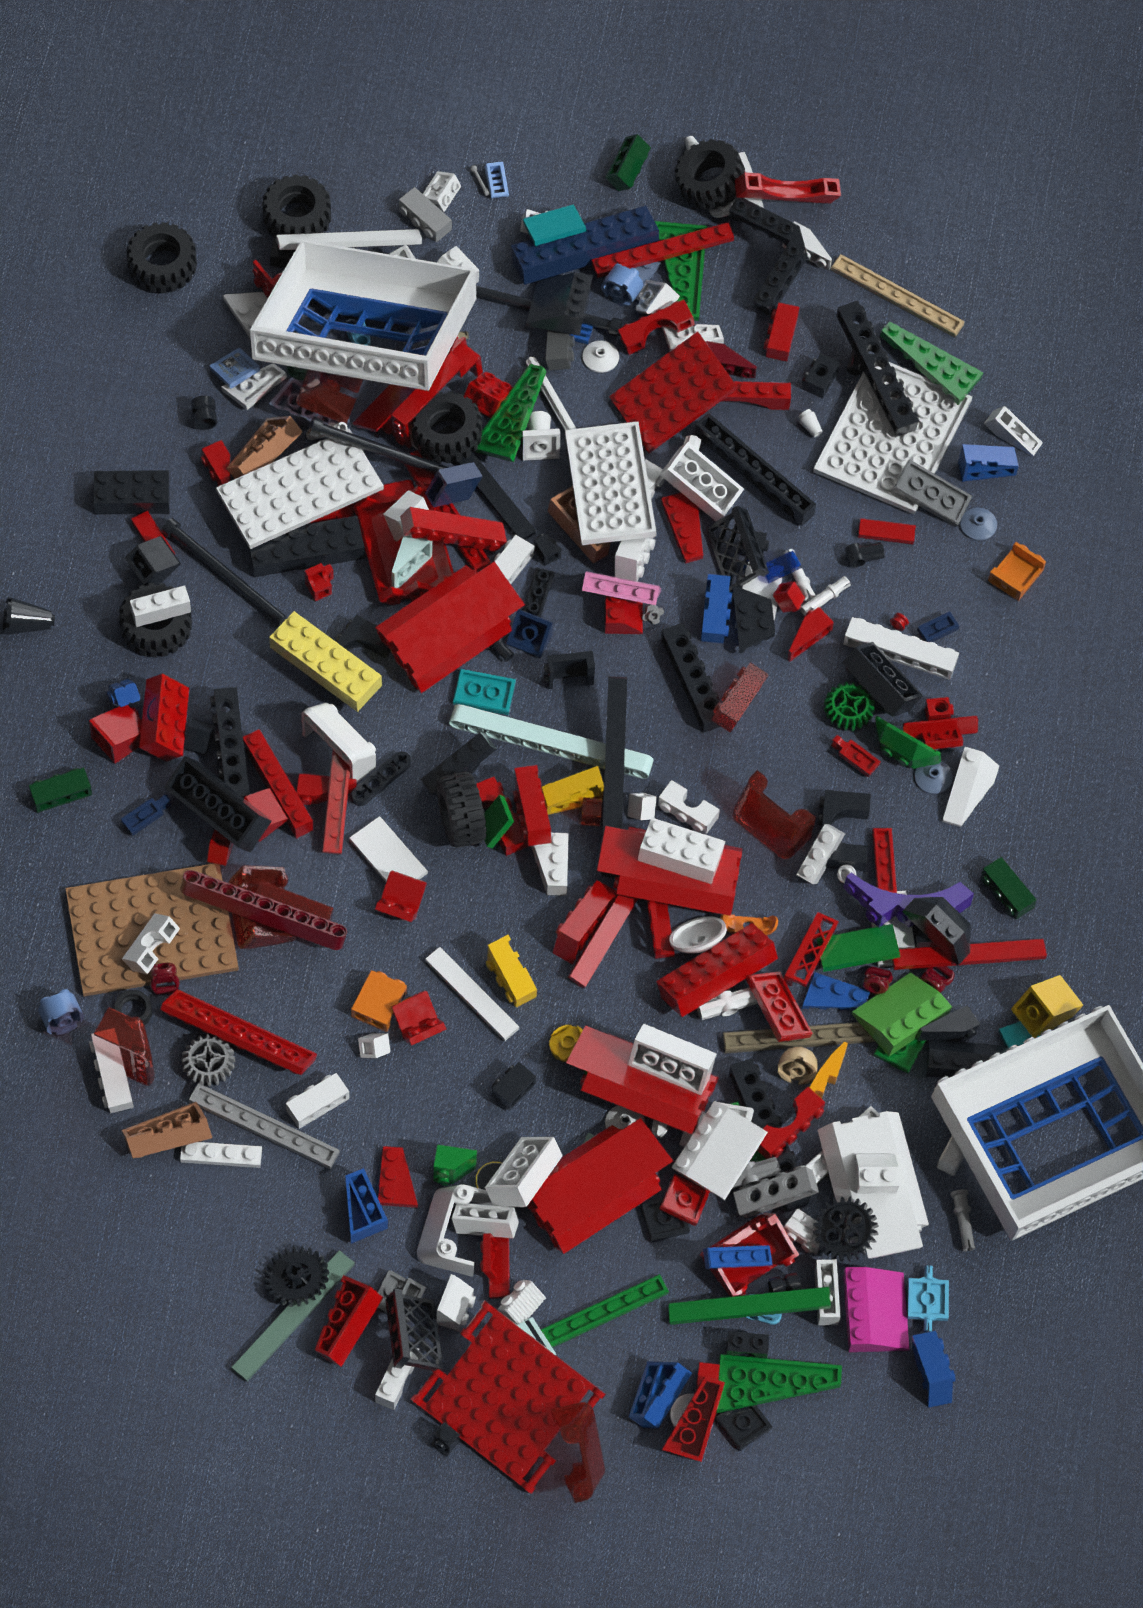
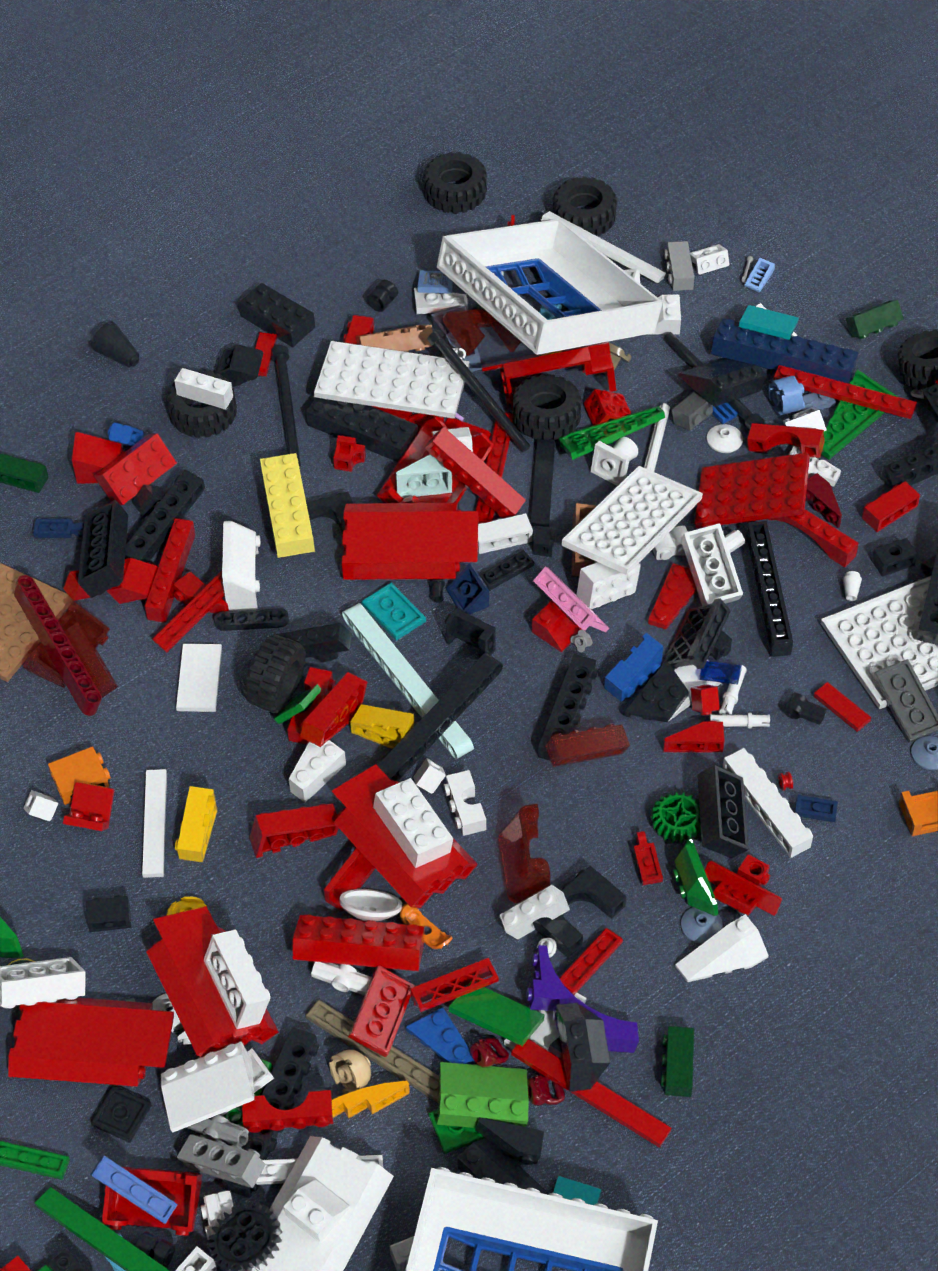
camera: 45 degrees right, 10 degrees down
red bracket [375,870,427,922] -> none
dark blue brick [425,462,483,507] -> none
tile [568,894,638,988] -> none
clear red panel [581,797,602,826] -> none
red tile [659,1174,710,1226] -> none
yellow slope [1011,975,1083,1038] -> none

